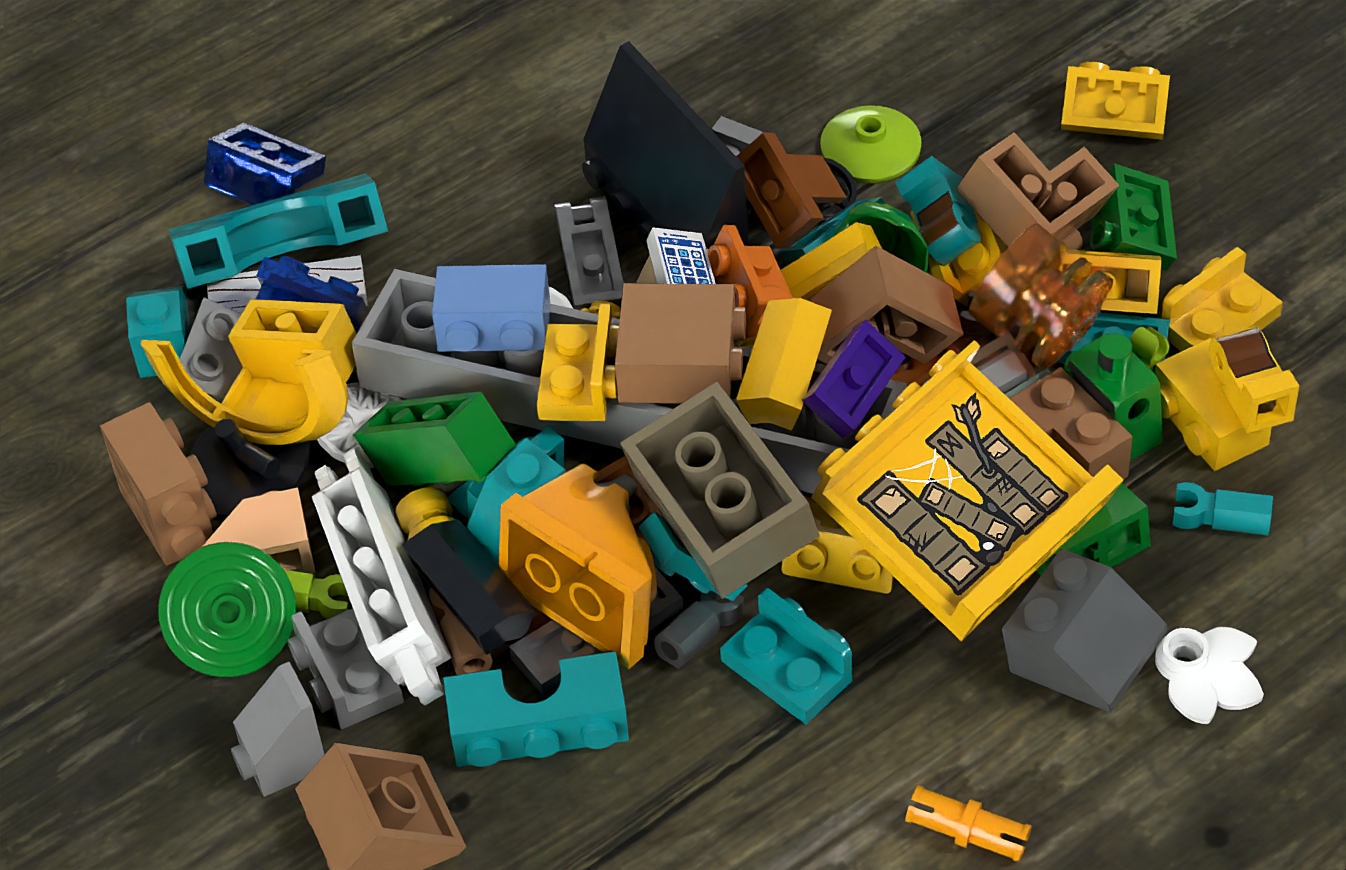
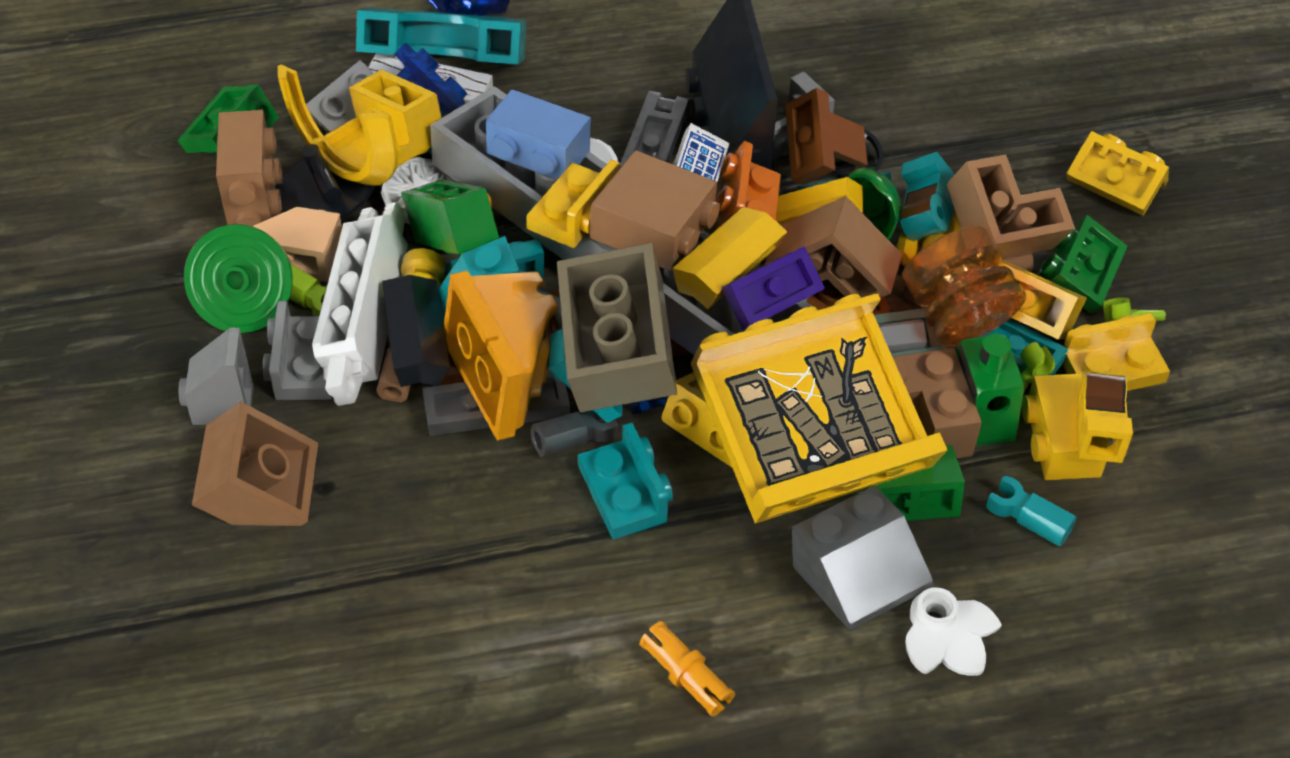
camera: 20 degrees right, 0 degrees up
teal slope [126,285,190,378] -> none
teal arch [443,651,629,767] -> none
lime dish [820,105,921,183] -> none
none -> green bracket [177,84,278,153]
none -> lime hand [1103,298,1166,322]

